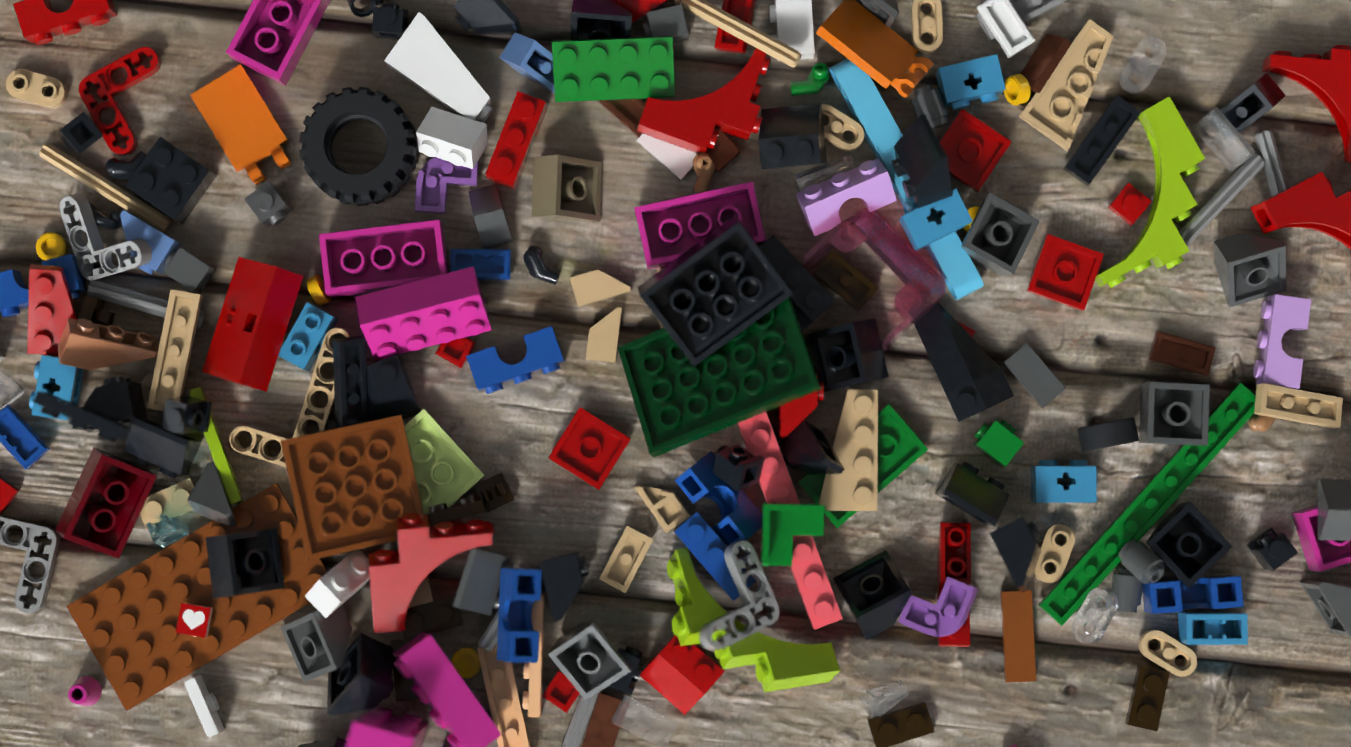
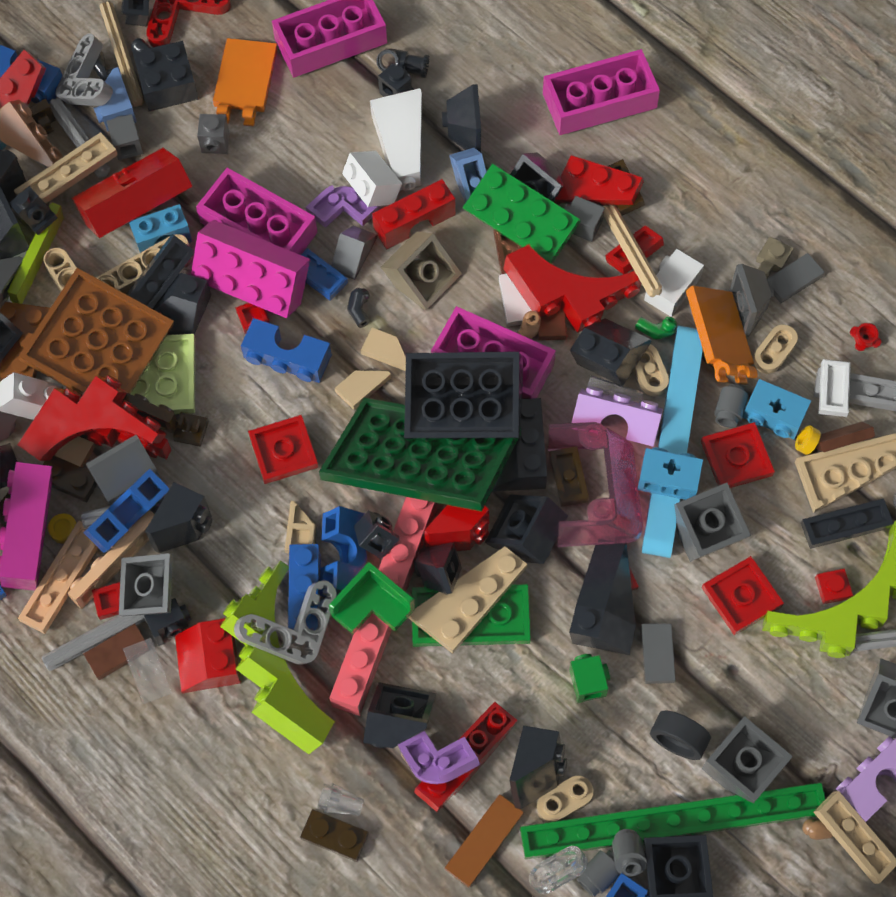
camera: 45 degrees right, 20 degrees down
yellow tile [36,232,68,261] -> none
black tyre [299,87,419,206] -> none
yellow tile [306,274,331,306] -> none
tan plate [599,526,654,593] -> none
black slope [892,114,953,208] -> none
black slope [935,461,1009,526] -> none
dark azure brick [1031,460,1097,503] -> none
copper tile [1148,331,1216,377] -> none

